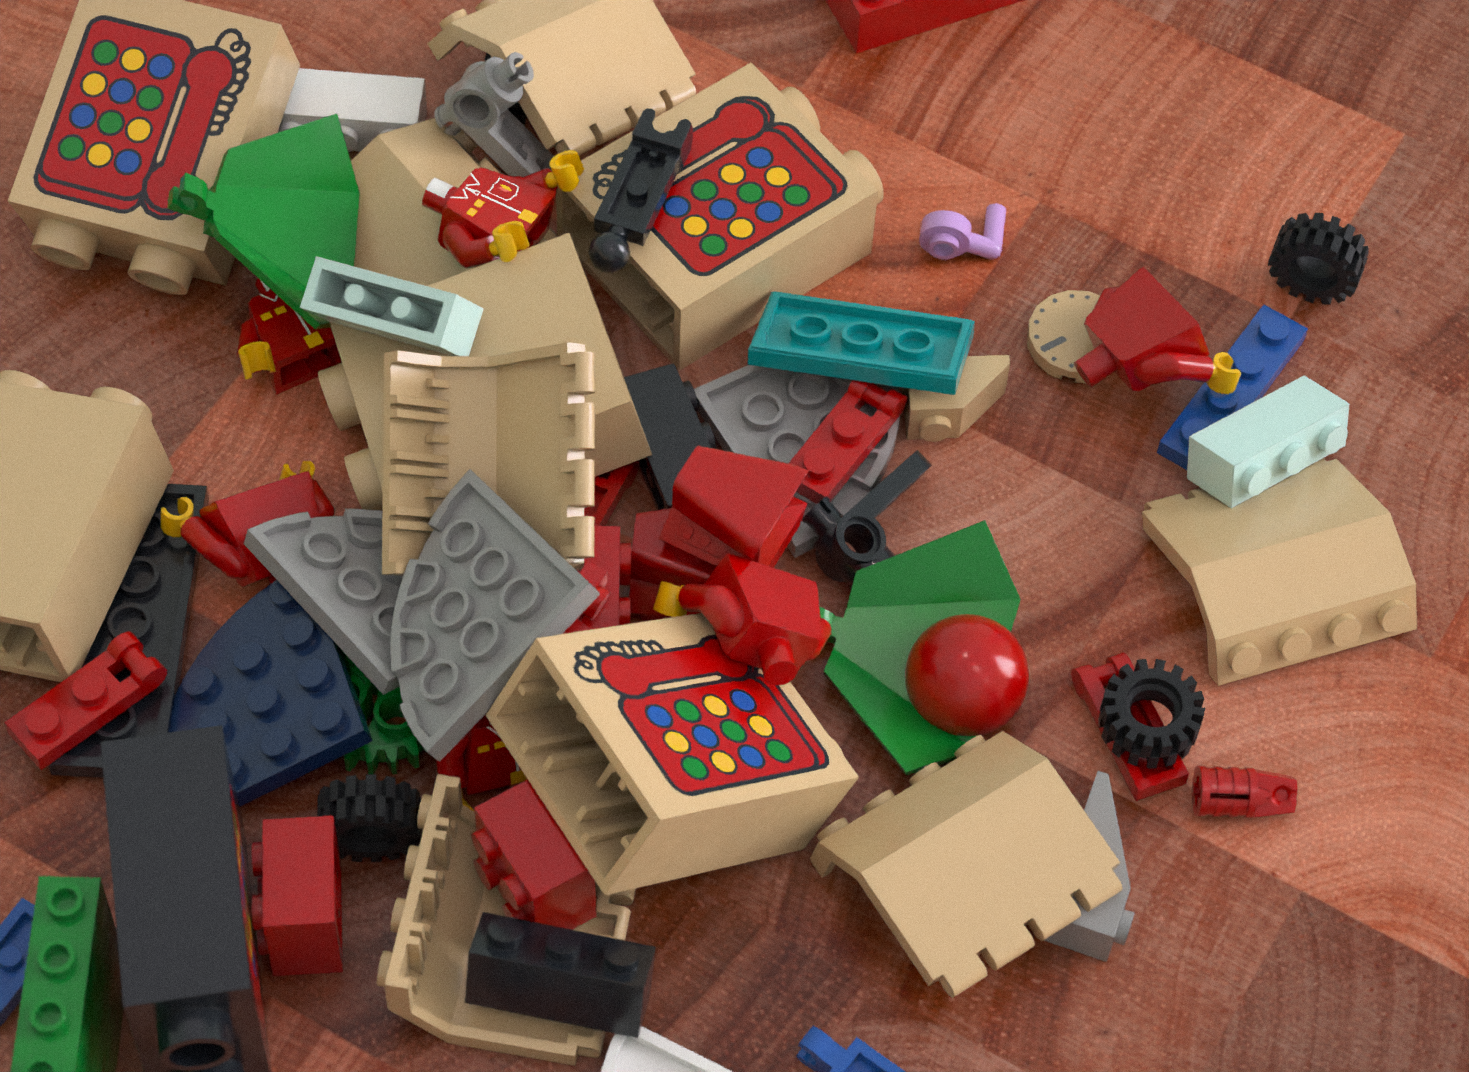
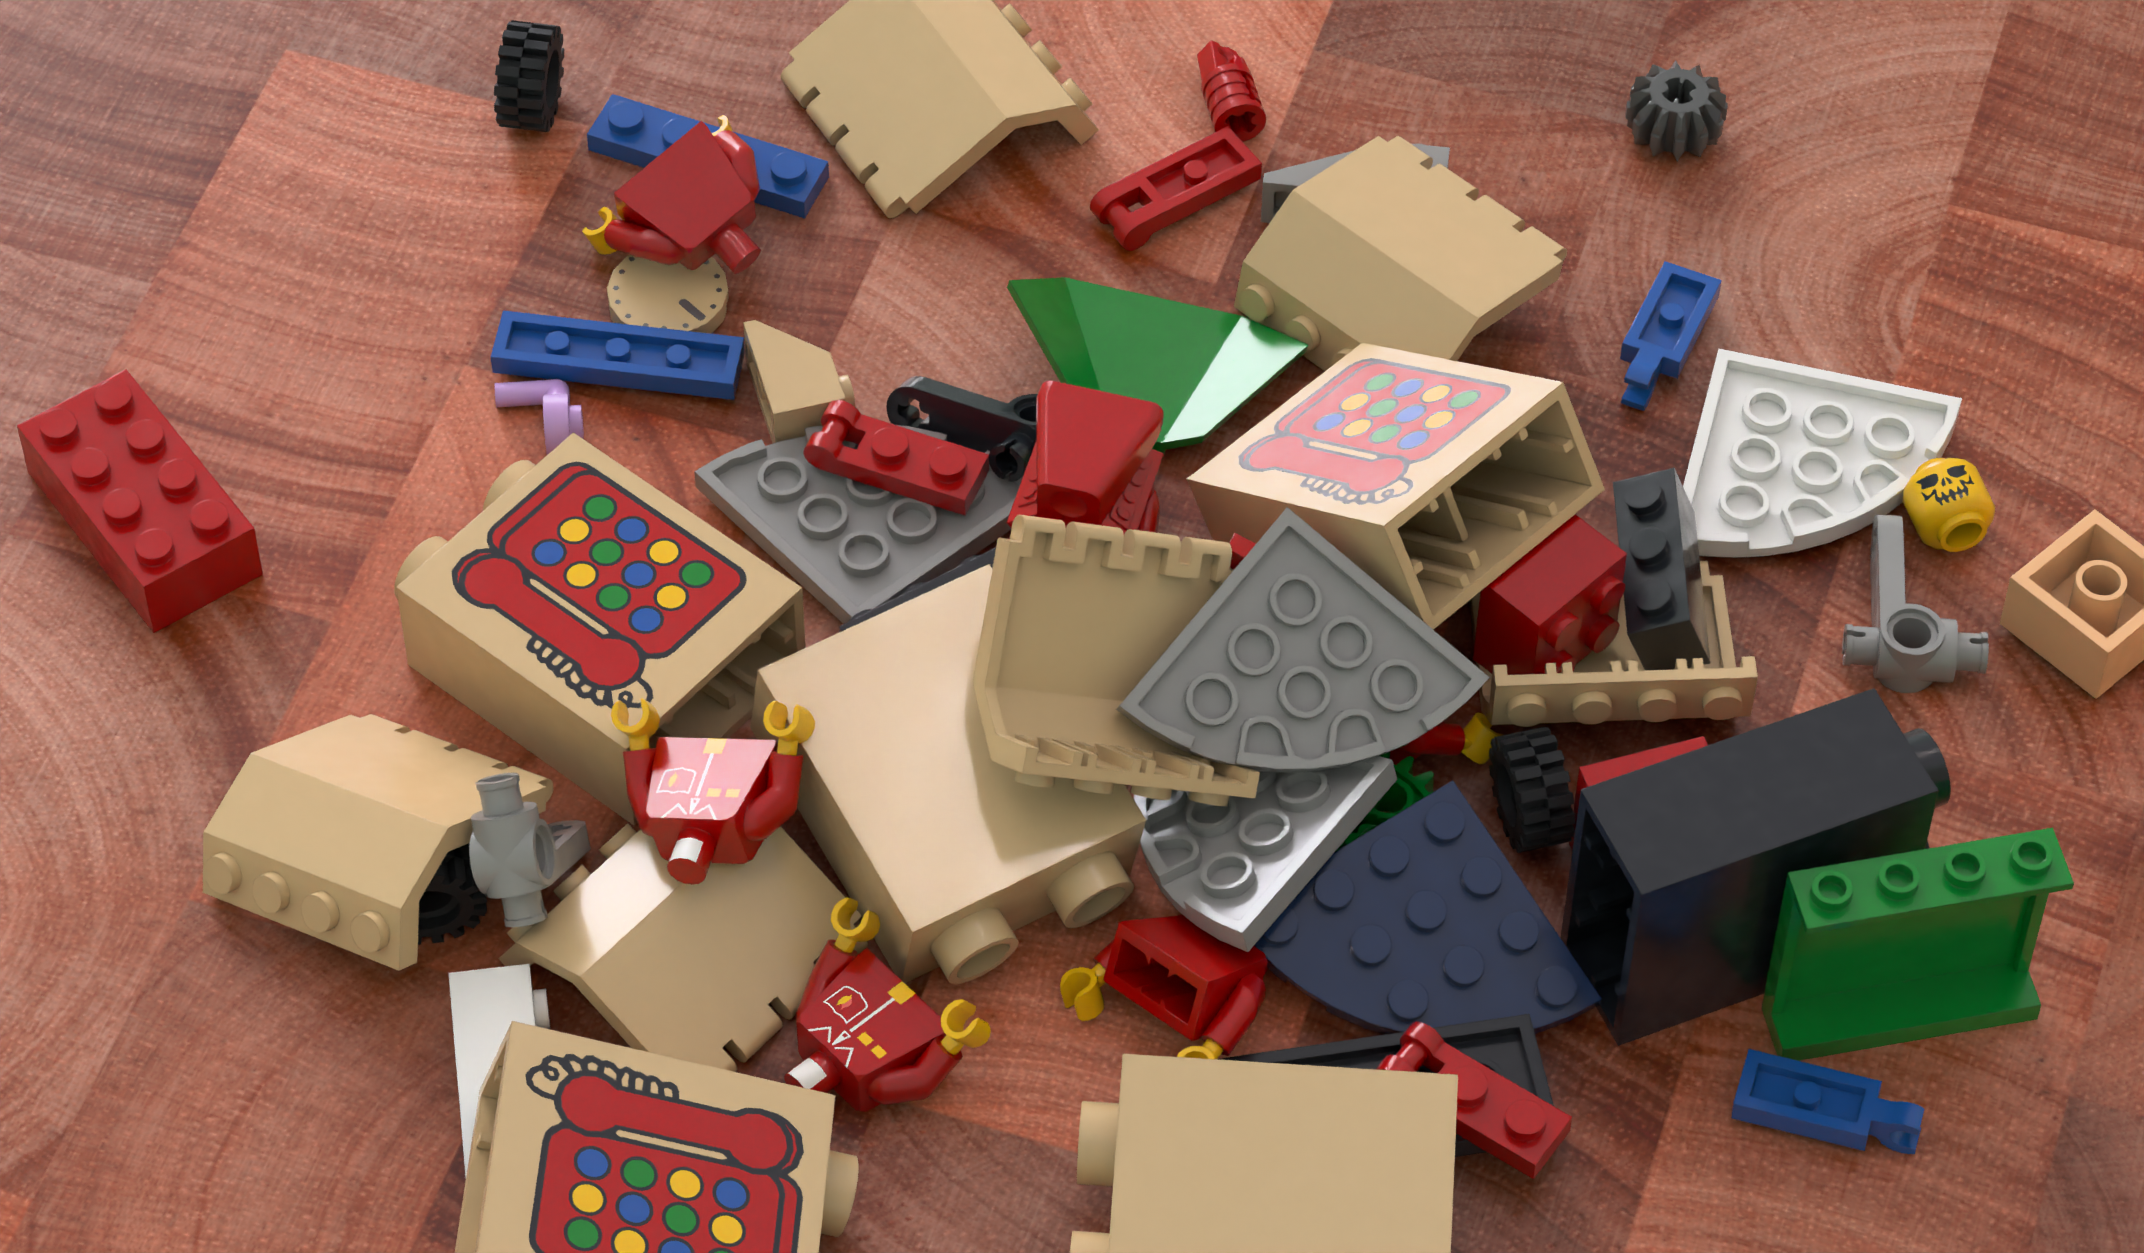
camera: 100 degrees left, 5 degrees down
green panel [167,113,360,329] -> none
light aqua brick [300,256,484,356] -> none
black plate [588,108,693,273] -> none
red torso [653,553,832,685] -> none
teal tile [748,291,975,395] -> none
red piece [905,614,1029,736] -> none
black tyre [1098,659,1205,768] -> none
light aqua brick [1187,375,1350,508] -> none
none -> blue plate [491,311,745,400]

